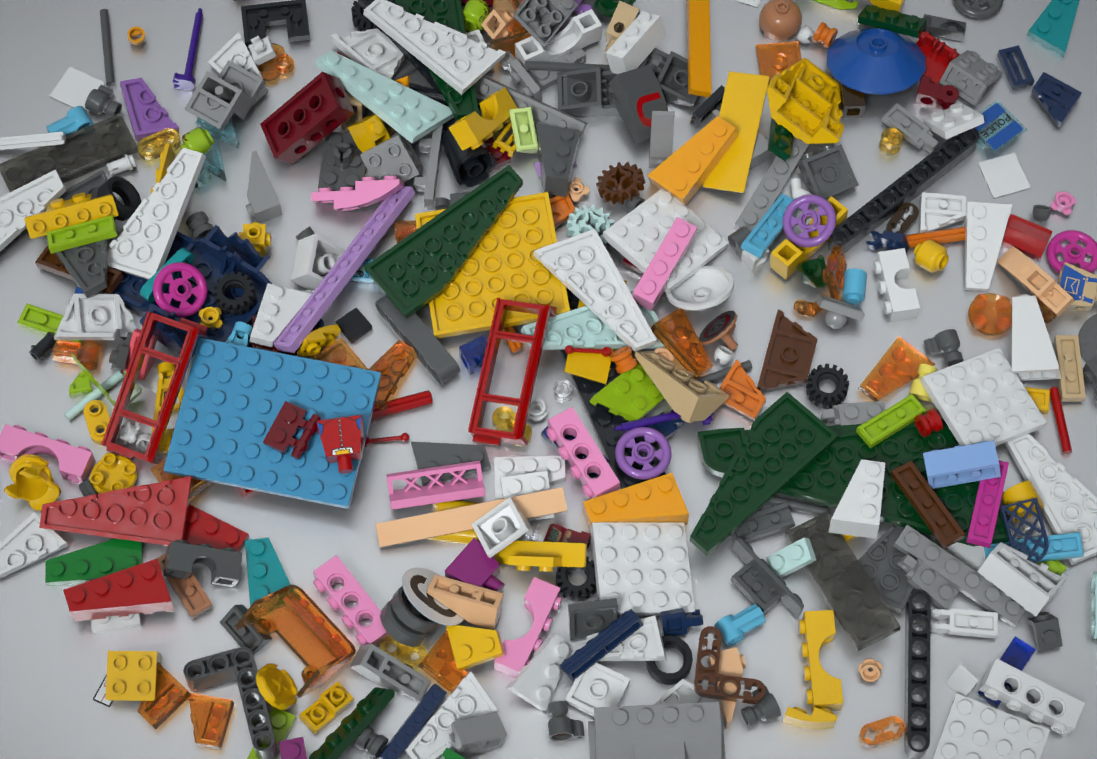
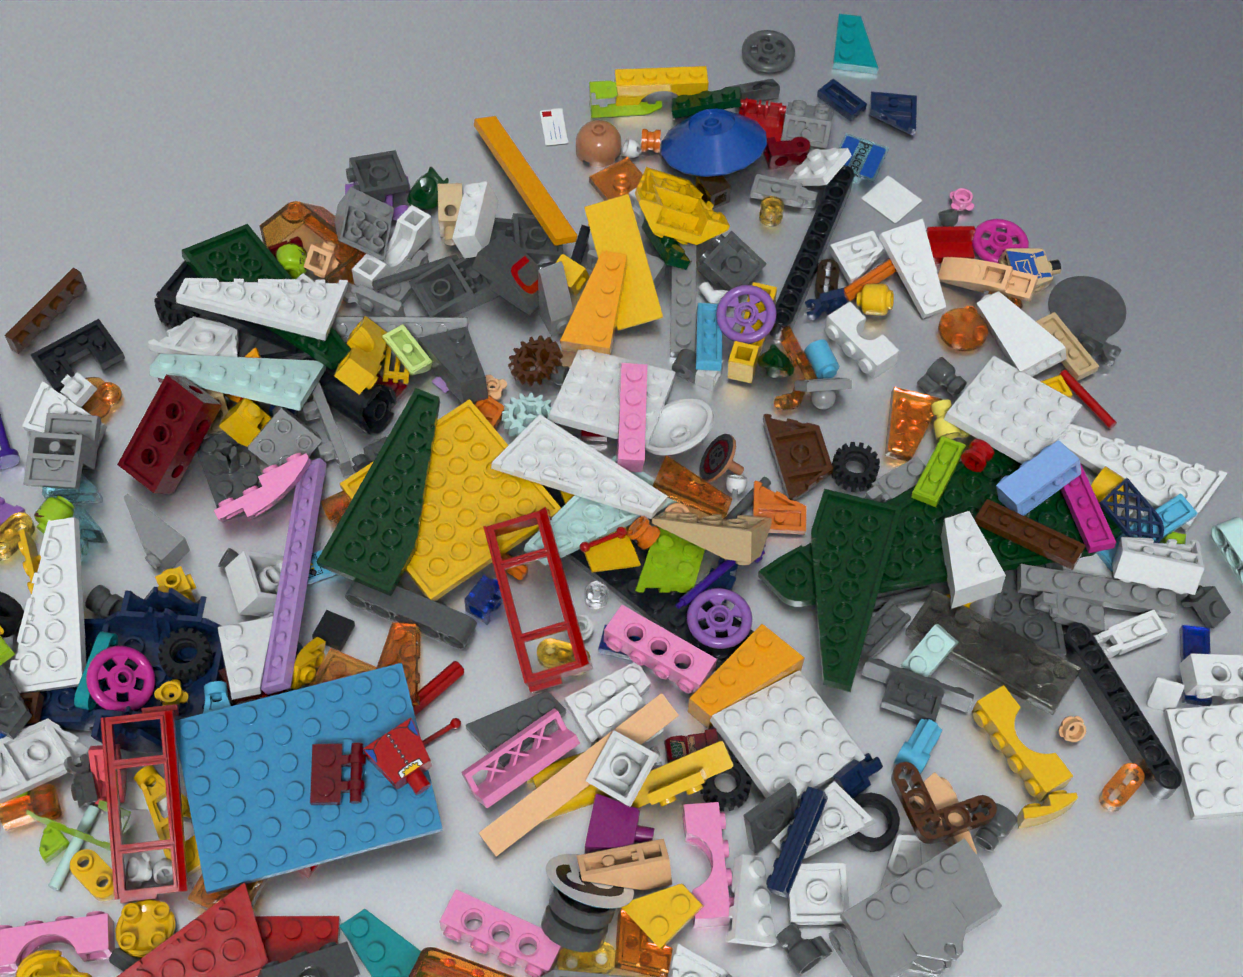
camera: 30 degrees left, 5 degrees down
none -> yellow panel [556,254,590,297]

